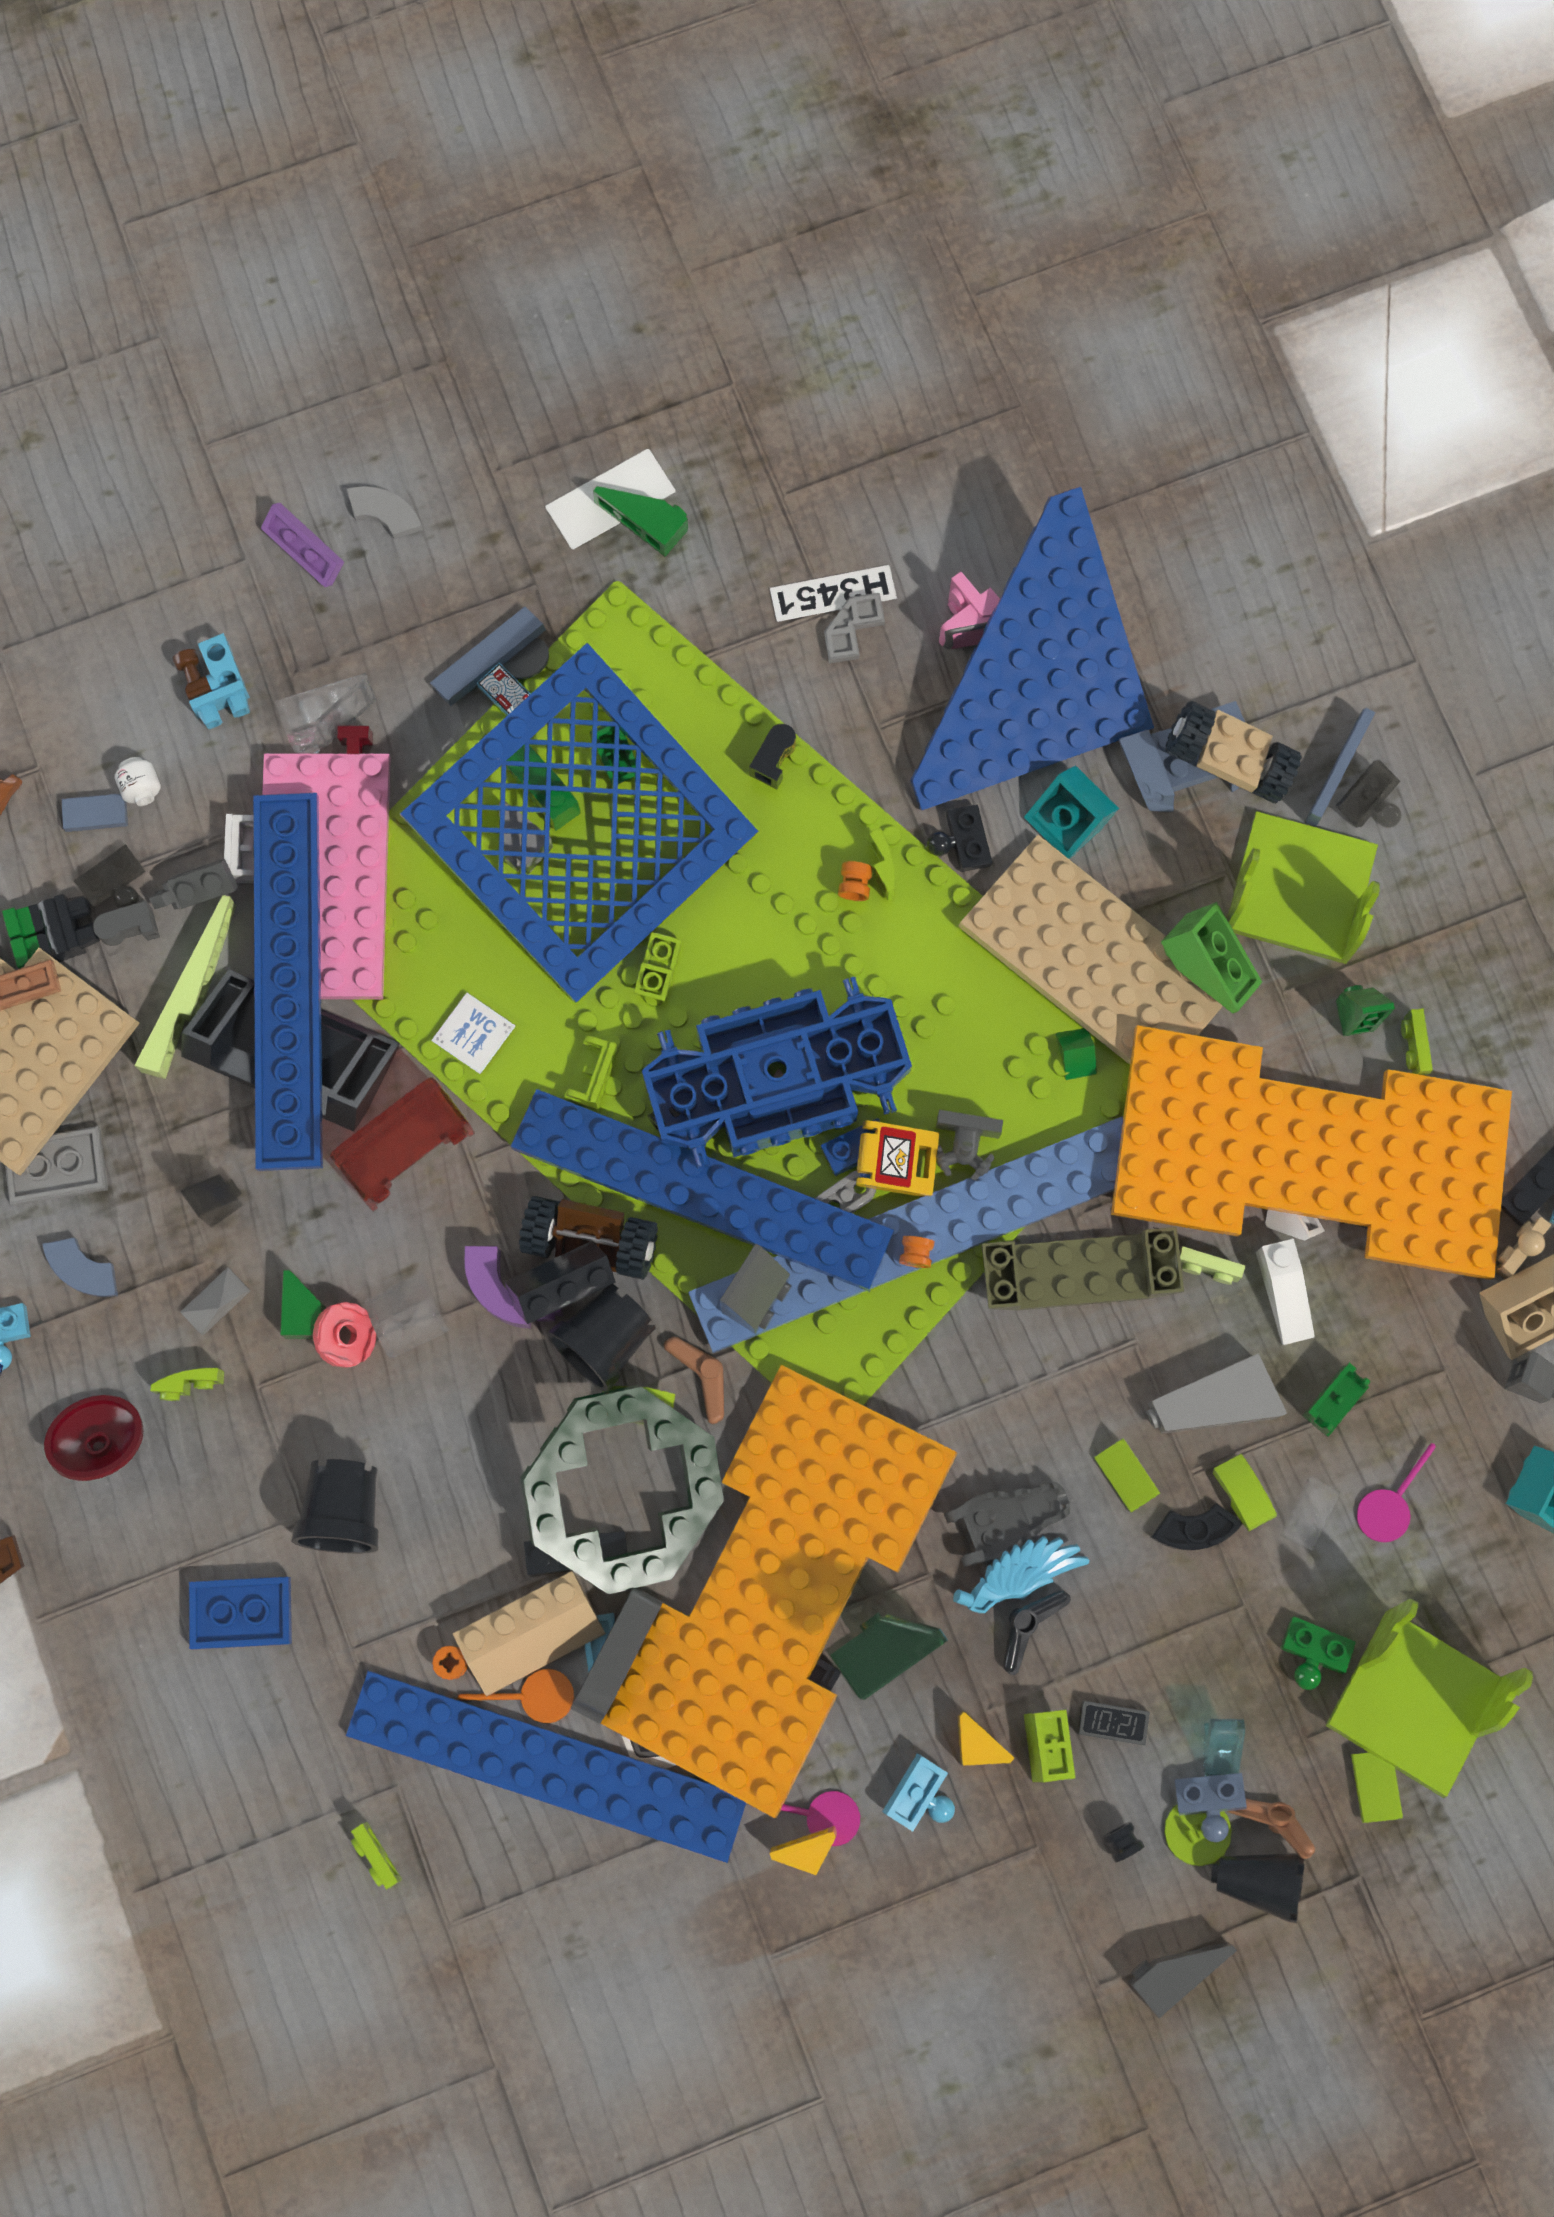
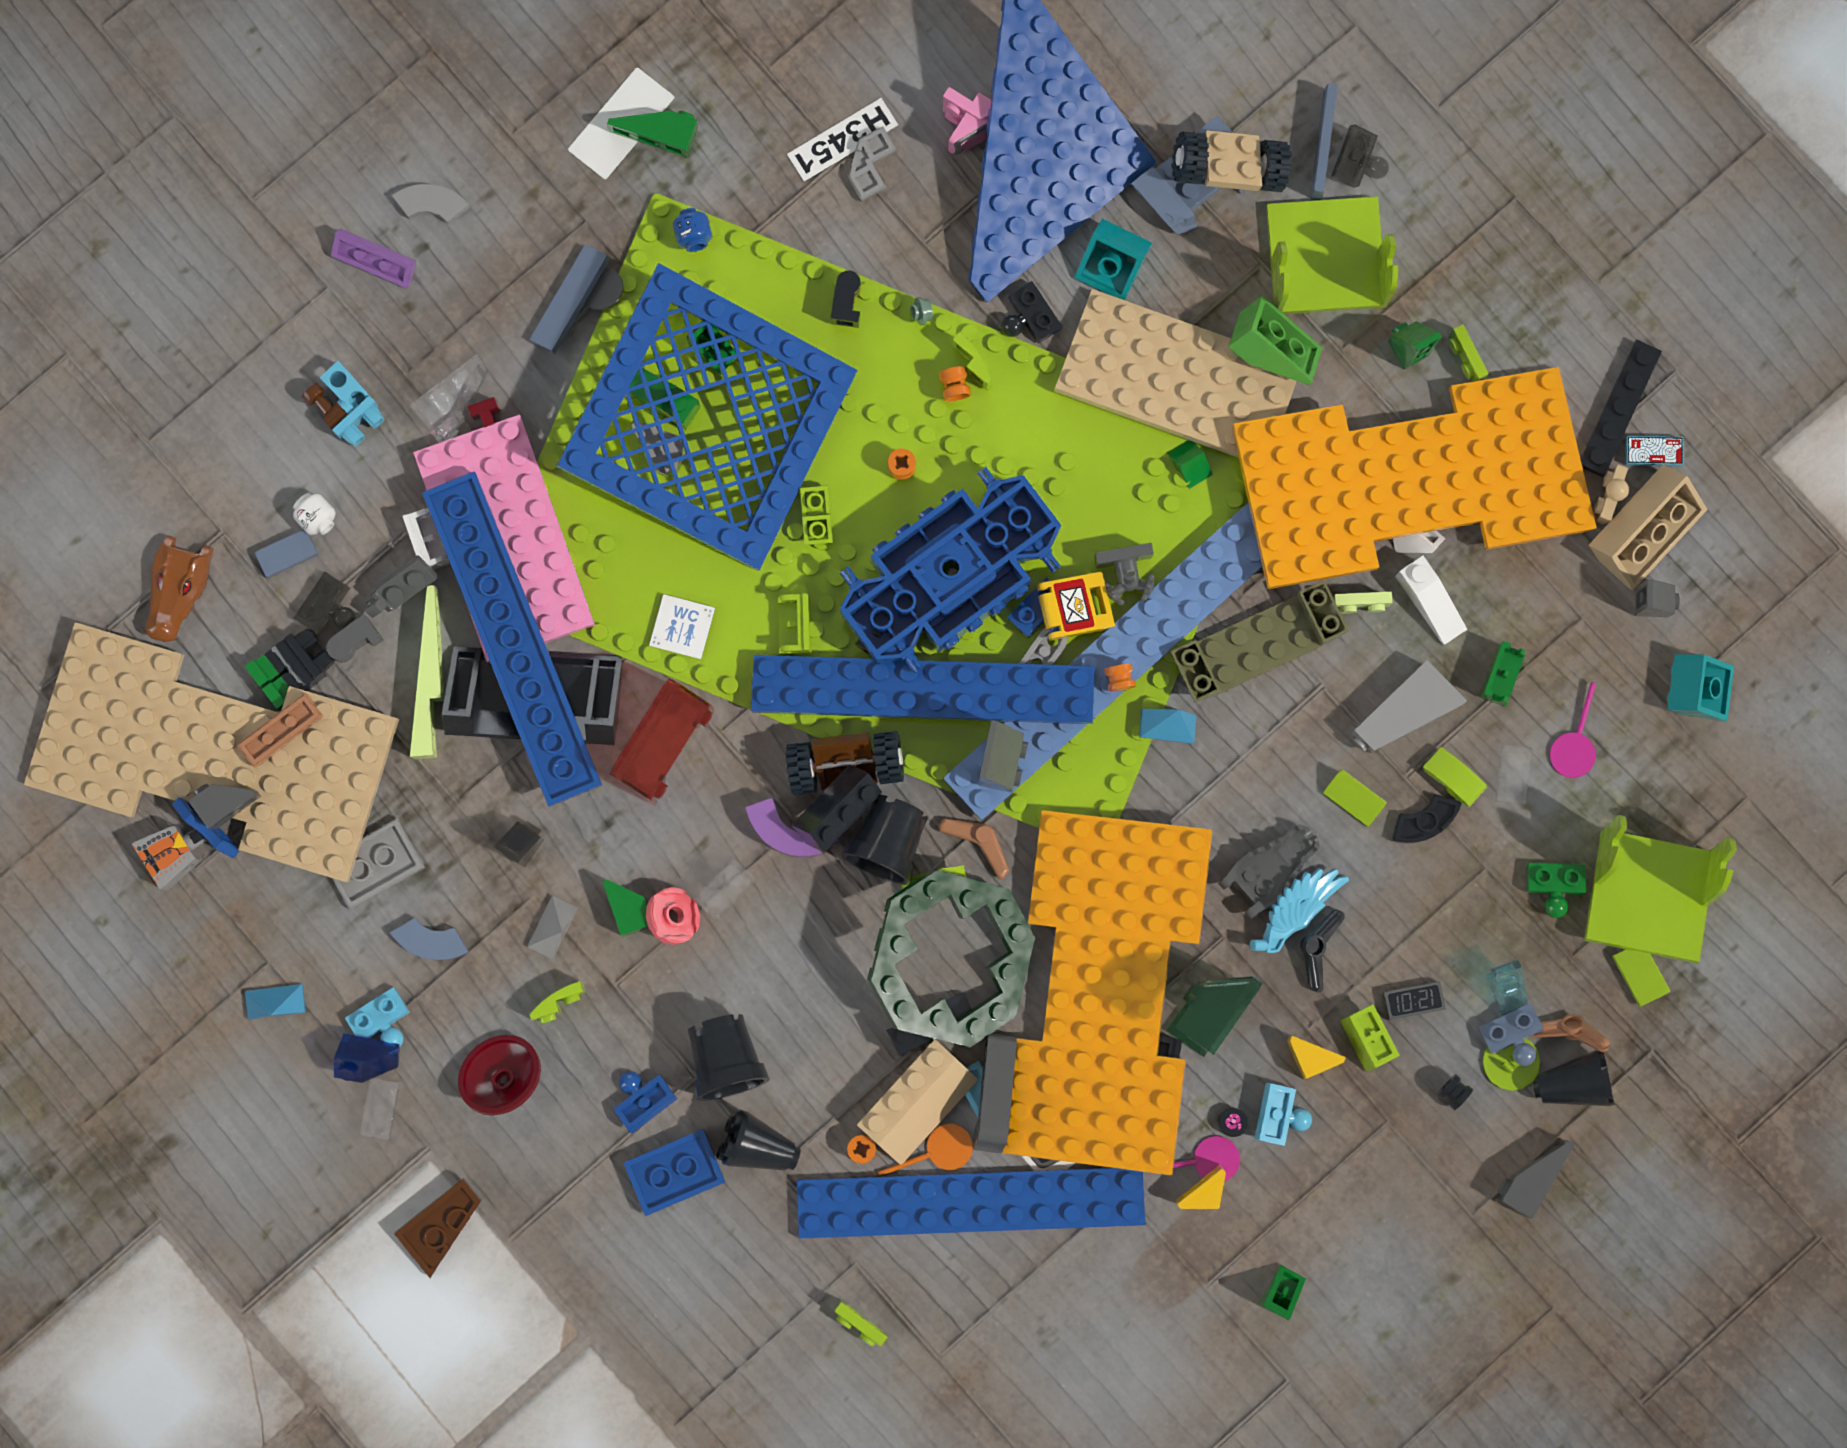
camera: 20 degrees left, 5 degrees up
tile [477,663,530,716] -> none
none -> blue plate [613,1071,678,1134]
none -> blue head [673,208,712,252]
none -> black cone [716,1110,801,1171]
none -> orange wheel [888,448,916,480]
none -> sand green plate [910,297,933,325]
none -> dark azure slope [1139,709,1196,744]
none -> black tile [1218,1108,1248,1137]
none -> green slope [1259,1265,1306,1321]

